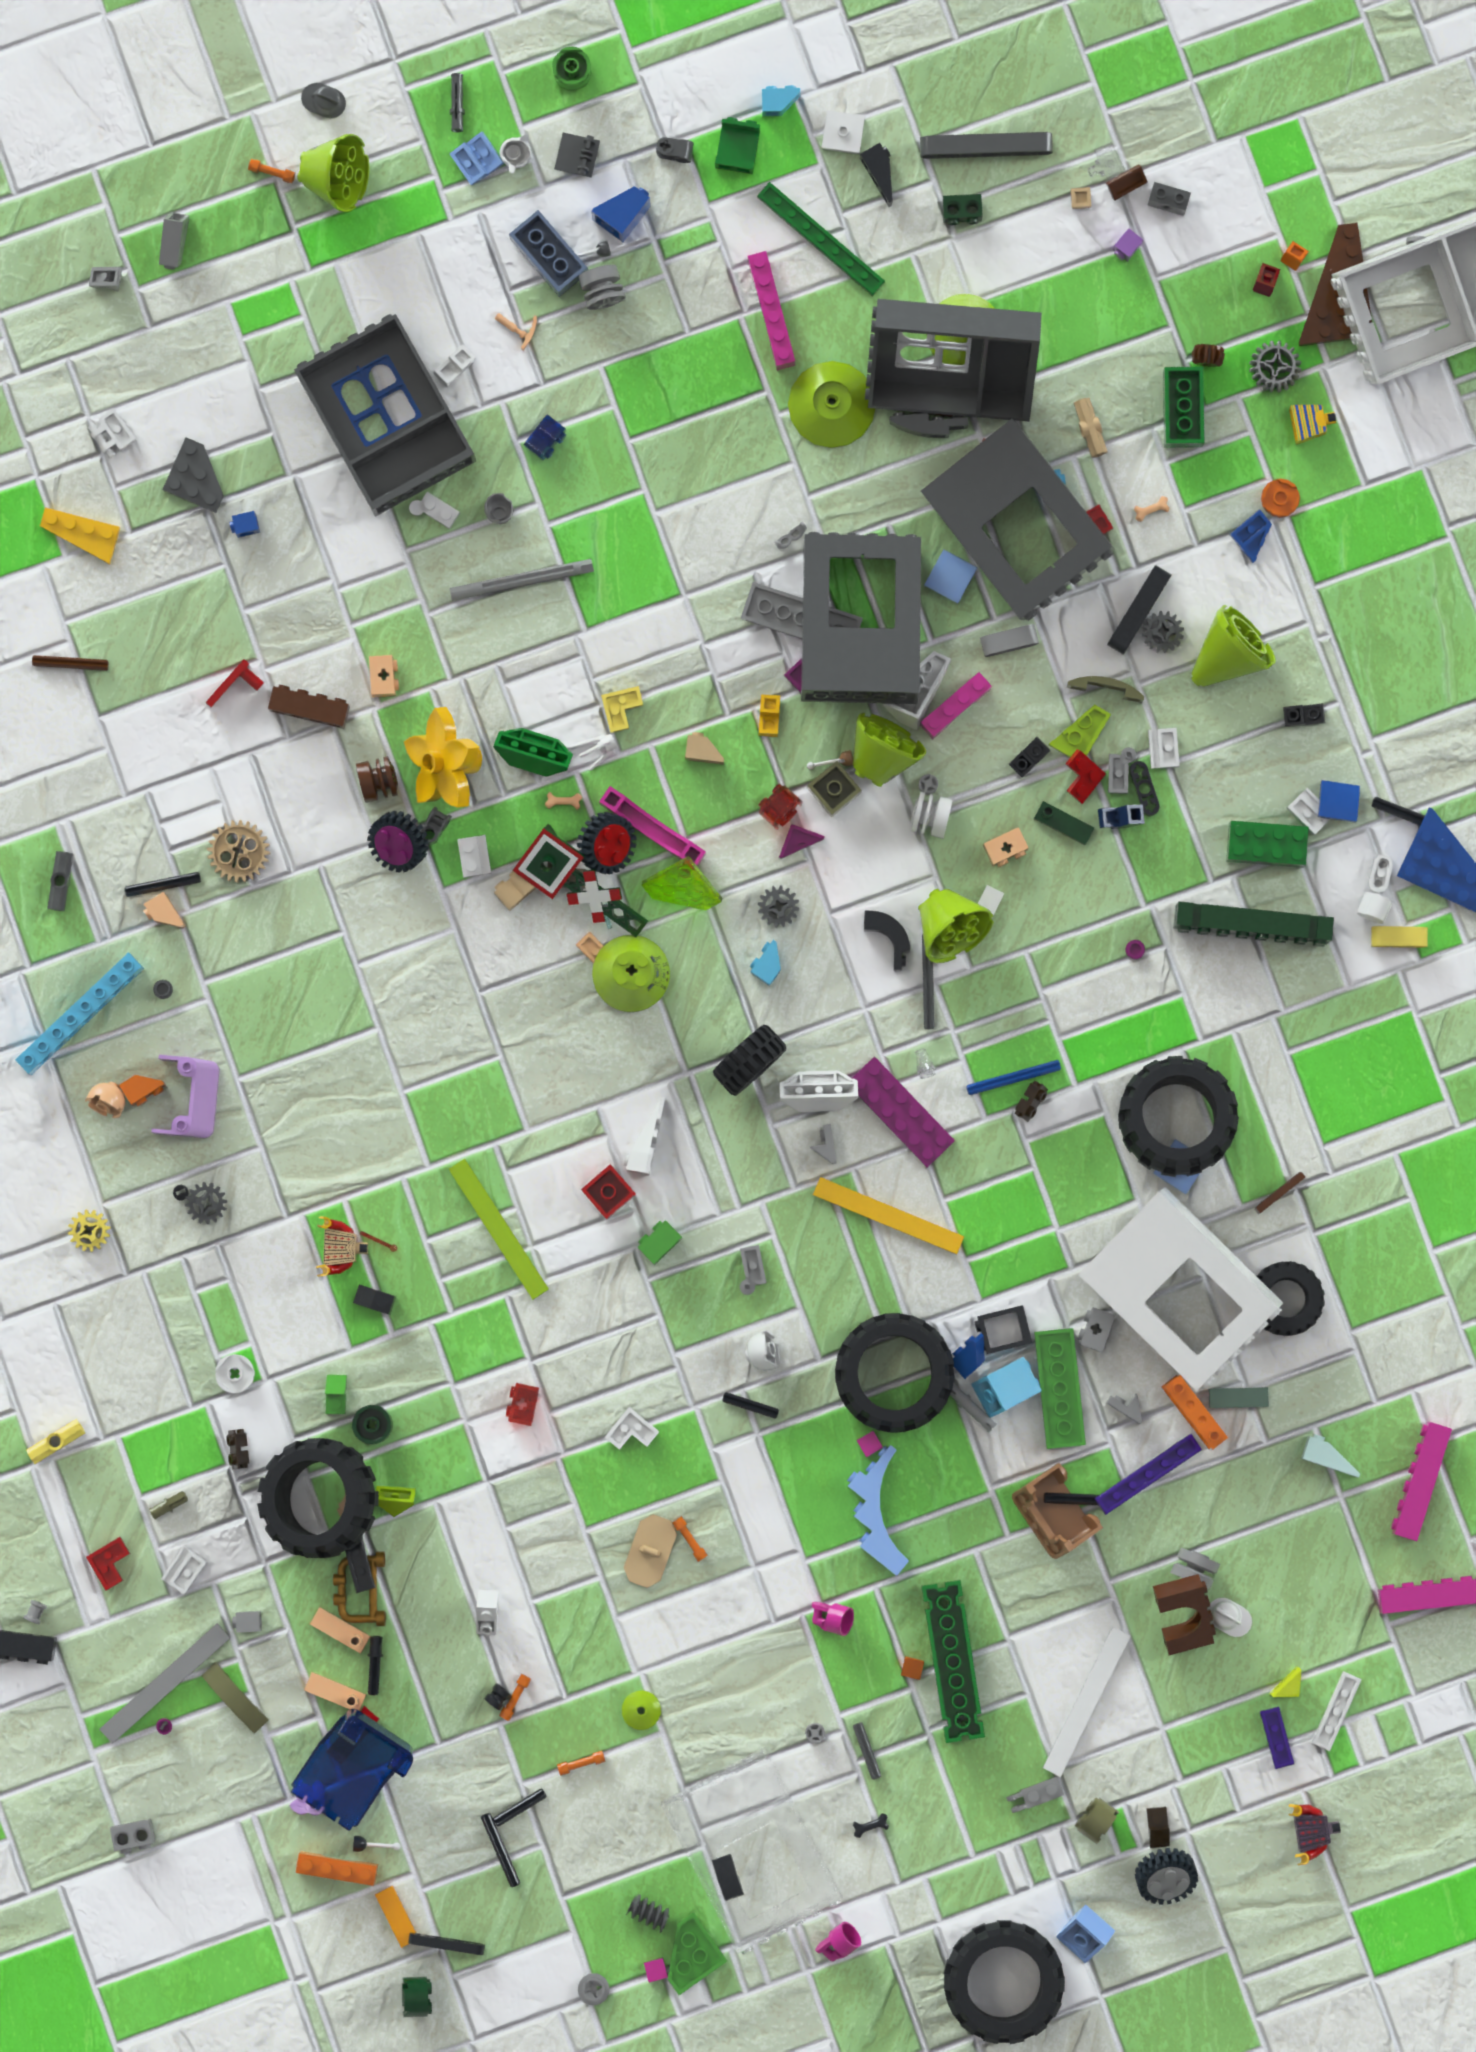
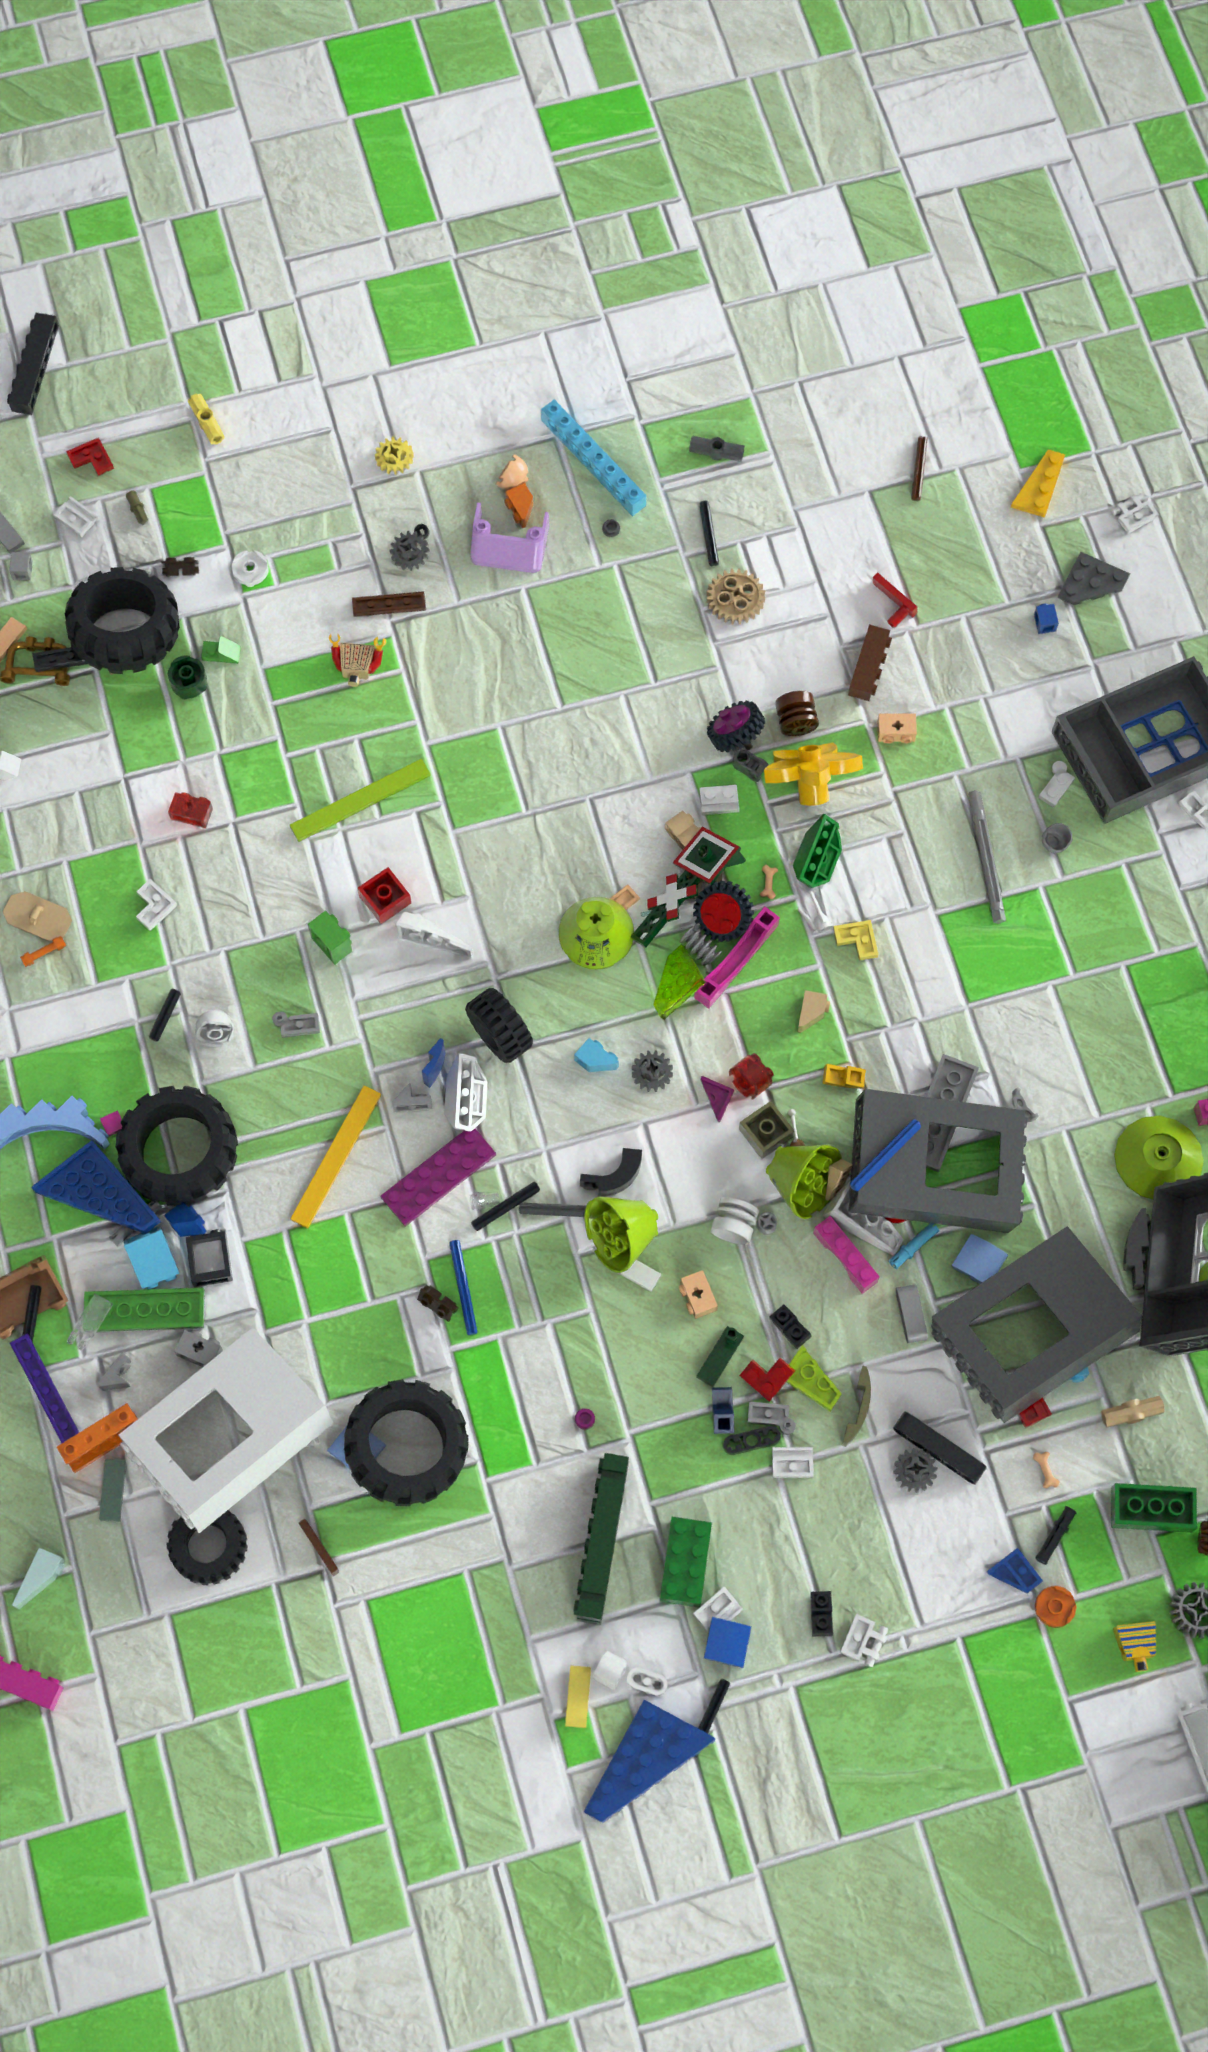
camera: 90 degrees right, 15 degrees down
light grey bush [23,1599,47,1624] -> none
light nougat slope [143,892,186,928] -> none
black slope [353,1284,396,1315] -> none
clear red hinge [360,1231,397,1252] -> none
lime slope [376,1486,416,1517] -> none
clear blue brick [524,414,566,461] -> none
lime cone [1191,605,1276,687] -> none
none -> blue wing [31,1140,161,1234]
none -> clear hinge [67,1294,113,1350]
none -> reddish brown tile [352,591,426,617]
none -> blue slope [422,1038,445,1088]
none -> black axle [471,1182,540,1231]
none -> light grey piece [680,924,722,966]
none -> tan slope [826,1159,852,1201]
none -> white plate [840,1614,888,1667]
none -> blue axle [850,1119,921,1191]
none -> medium azure pin [888,1223,939,1269]
none -> black pin [1035,1506,1077,1565]

